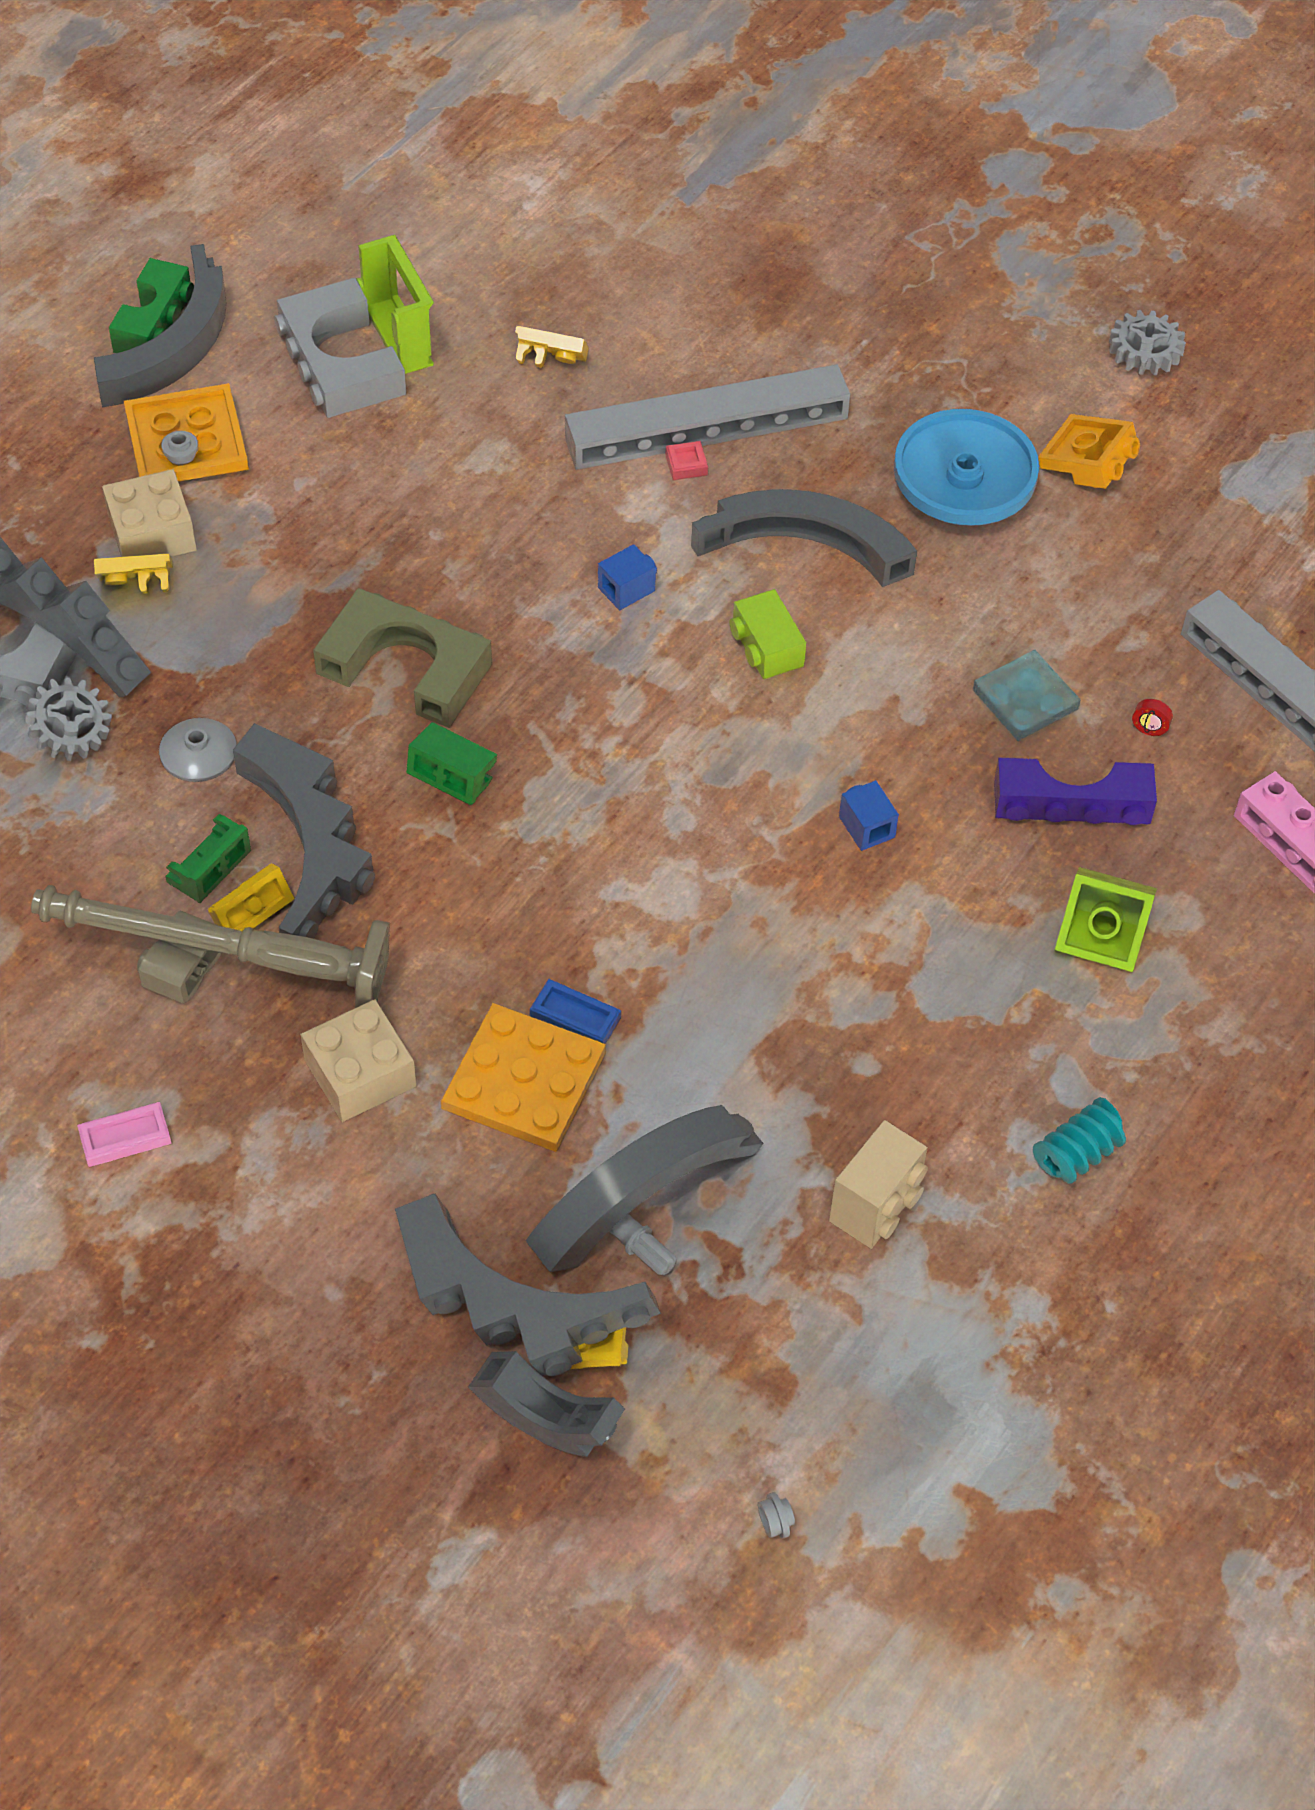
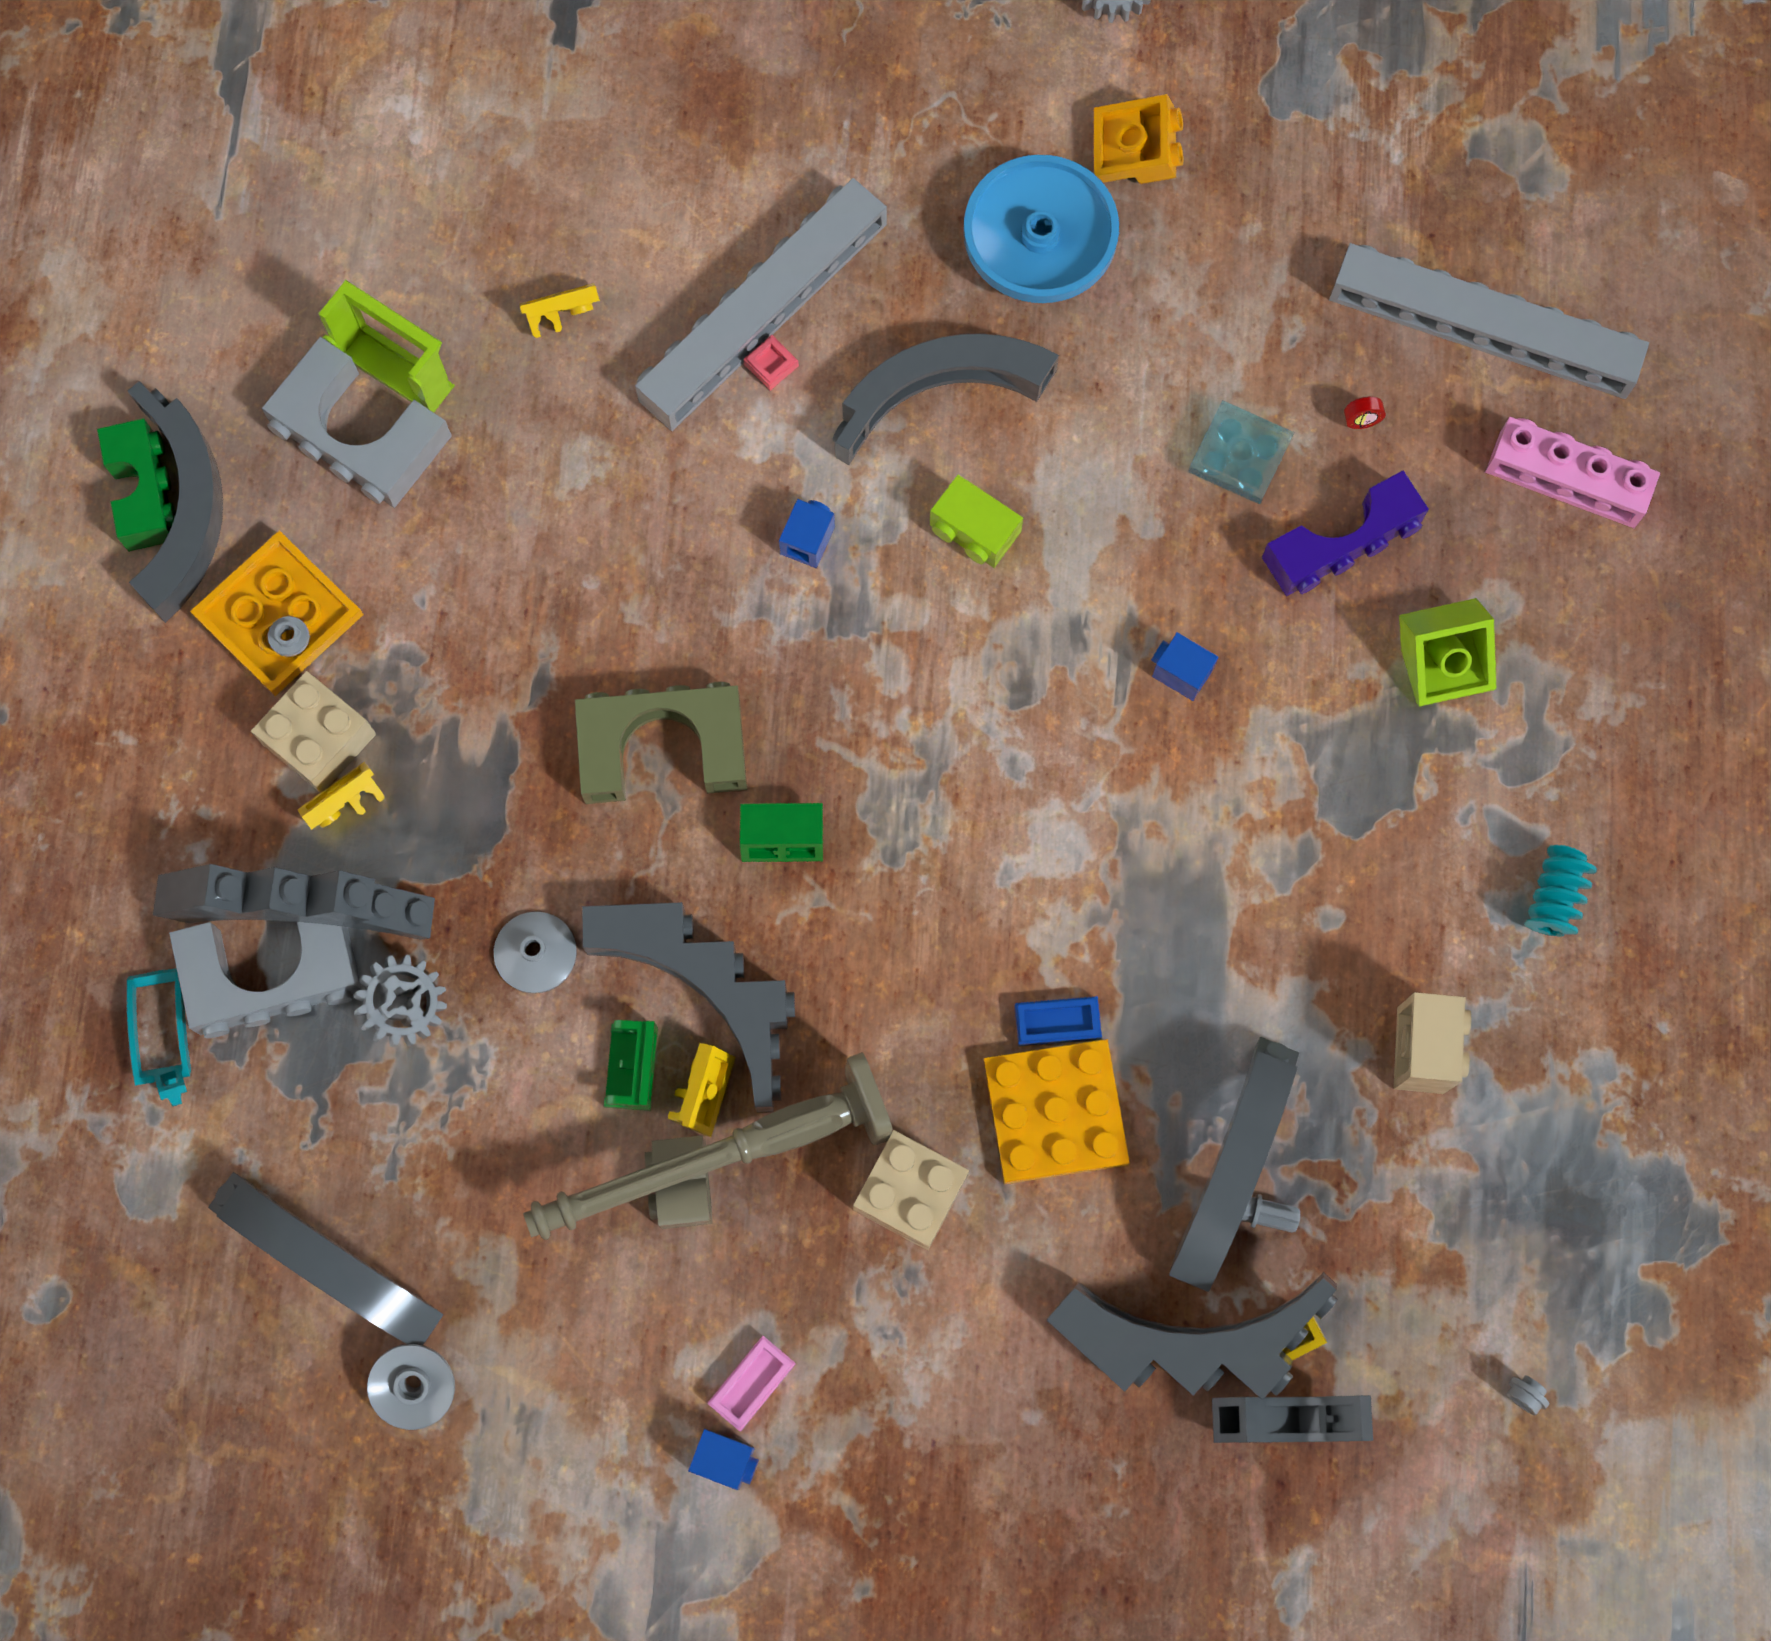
camera: 30 degrees left, 20 degrees up
none -> blue brick [688,1429,759,1490]

